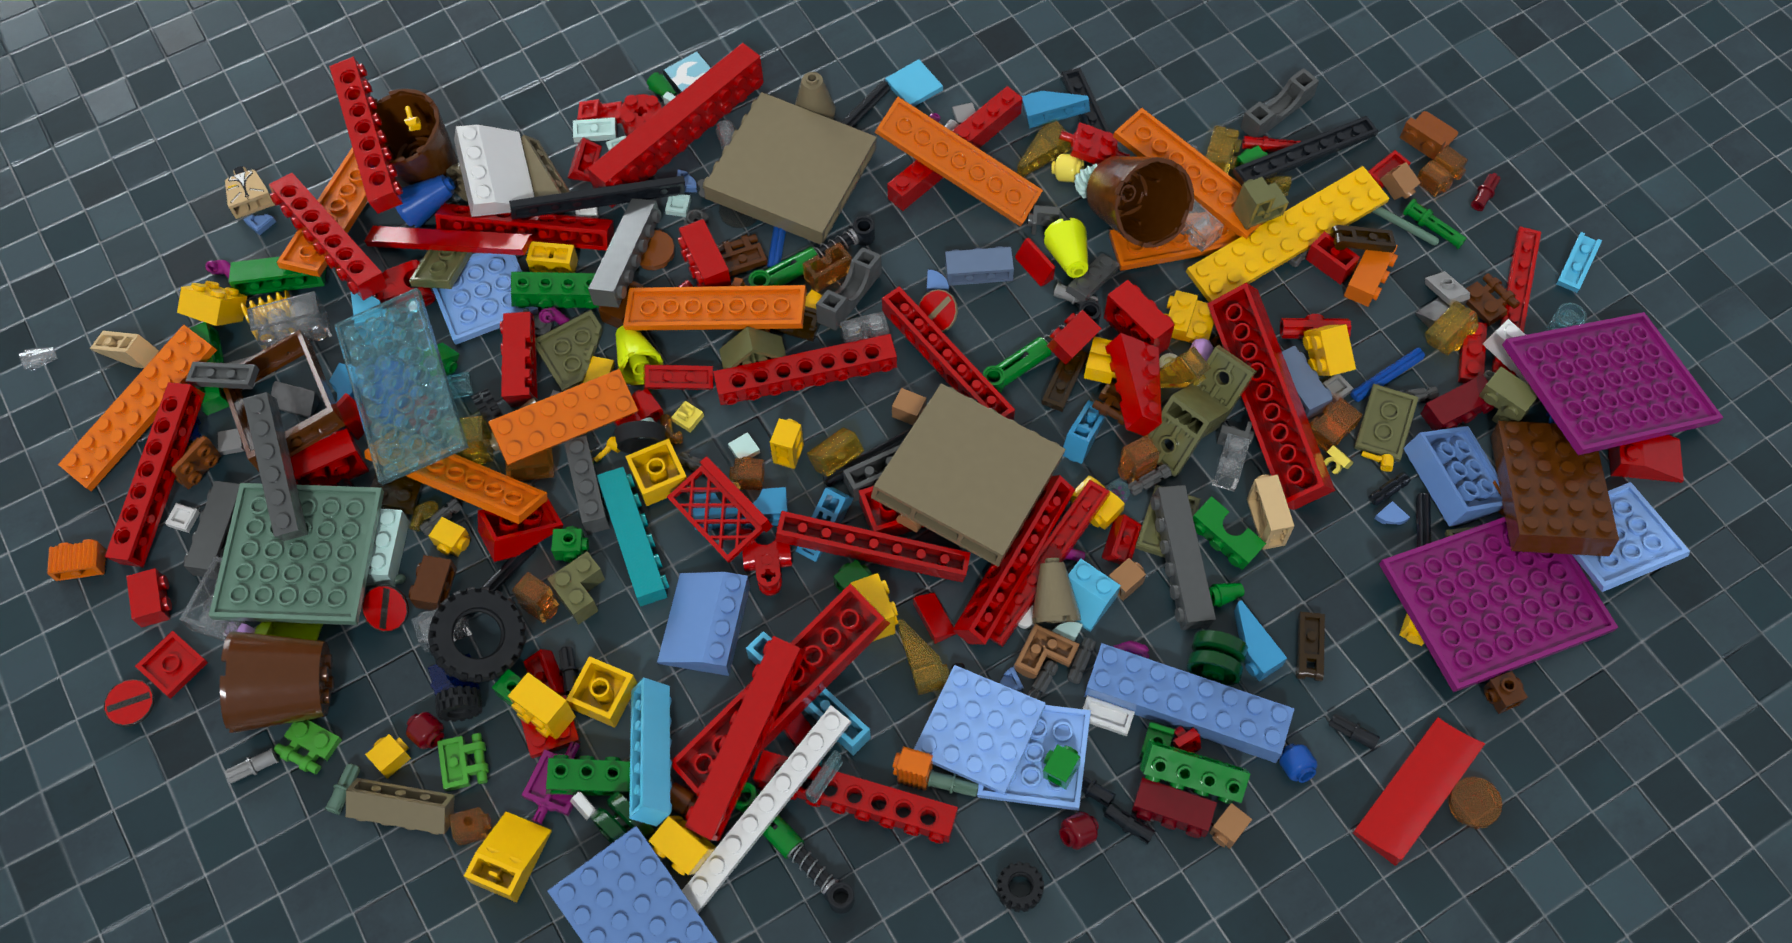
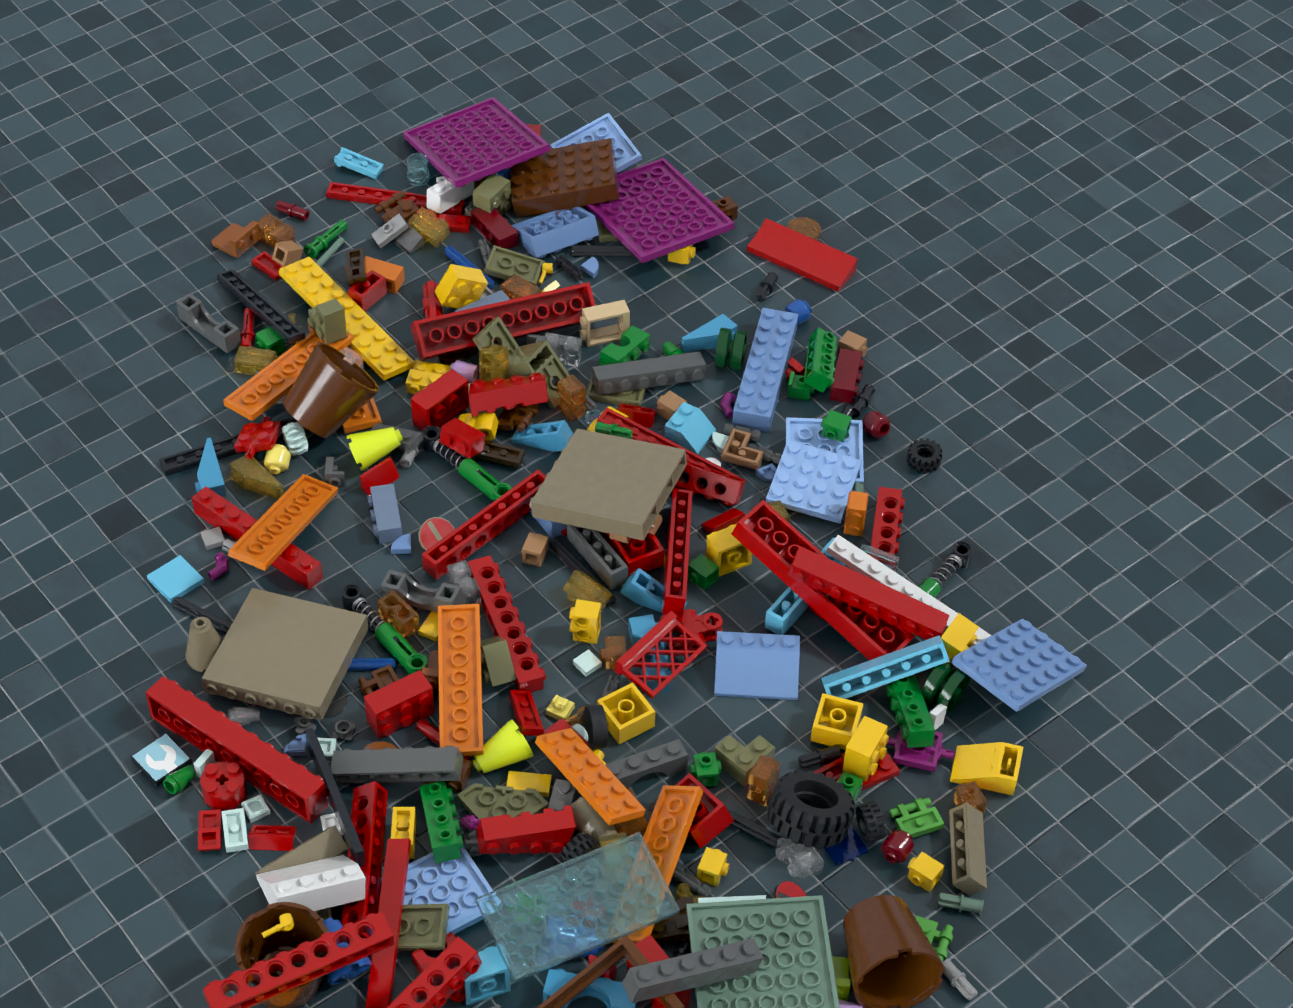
camera: 100 degrees left, 15 degrees down
reddish brown brick [409,555,457,611] -> none
teal brick [596,467,669,607] -> none
dark tan cone [1032,558,1081,624] -> none
white tile [1083,695,1135,736] -> none
dark brown plate [1296,611,1325,681] -> none
none -> green axle [595,422,633,439]

